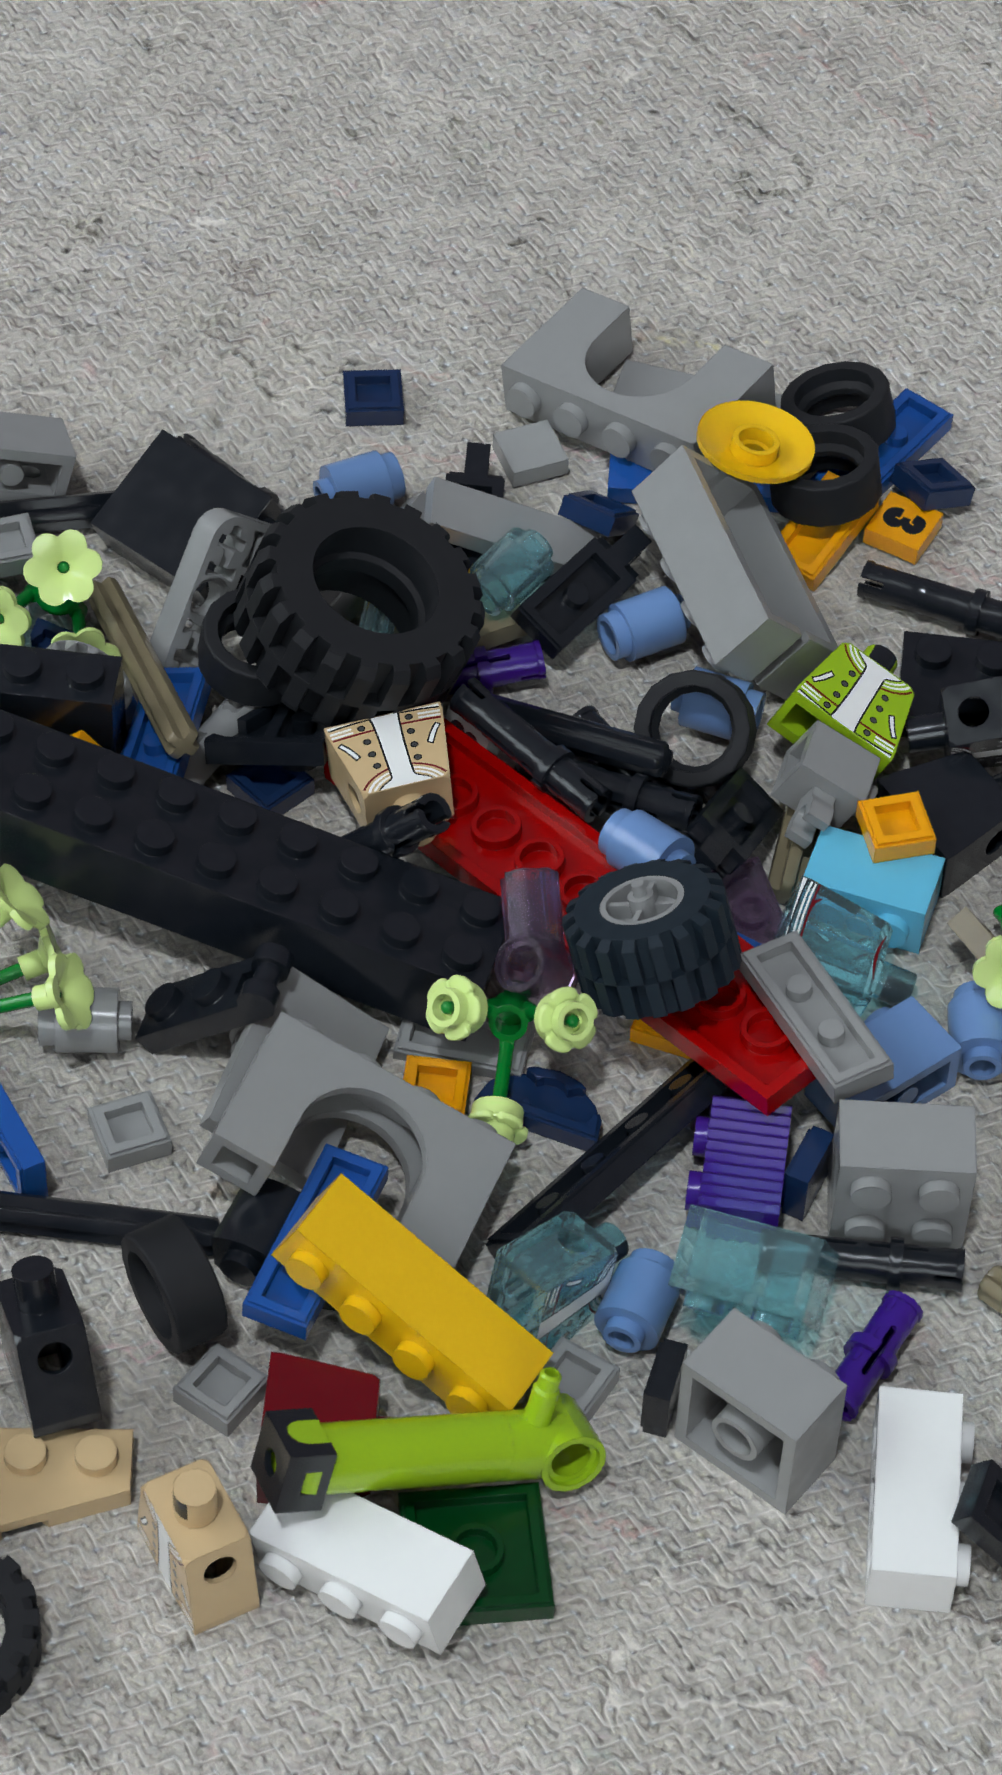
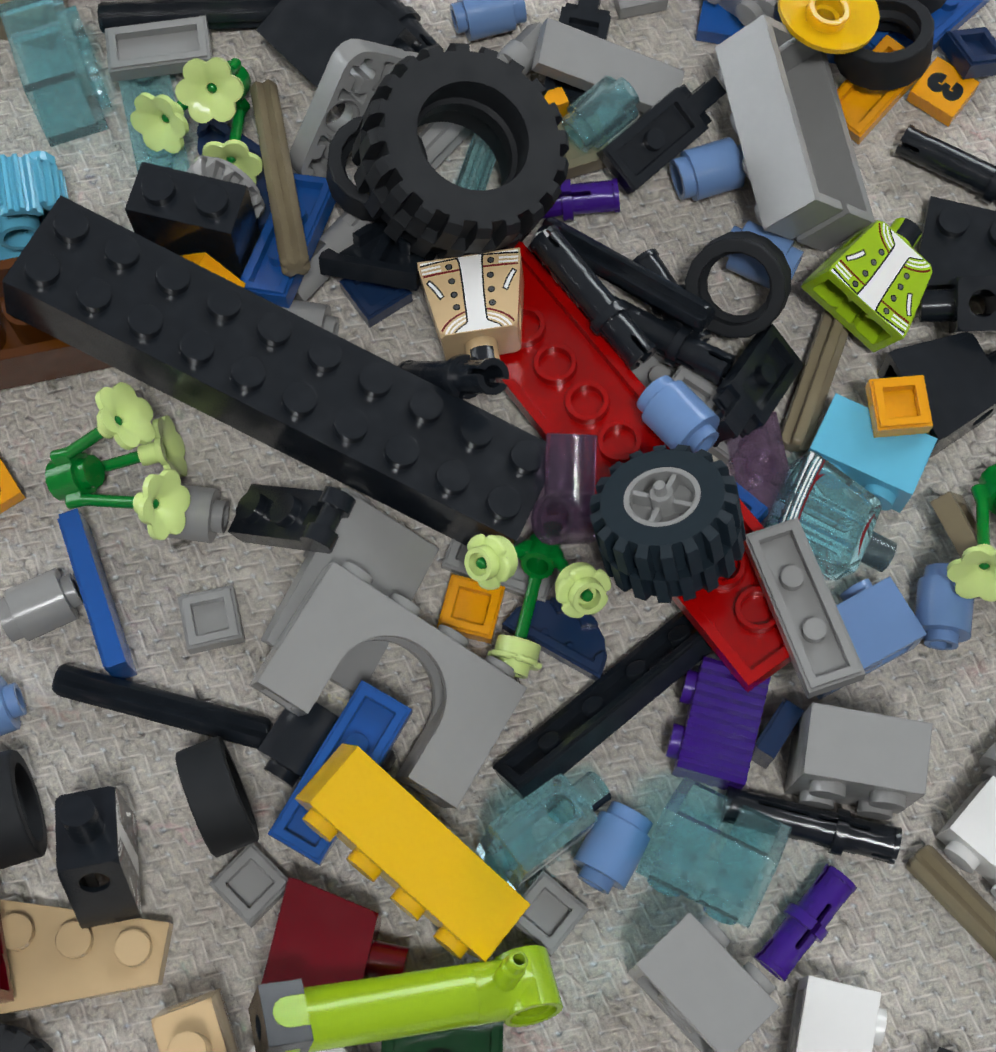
camera: 10 degrees right, 20 degrees up
dark blue tile [558,490,639,537] -> none
black tile [640,1338,688,1438] -> none
light grey brick [770,720,881,849] -> none

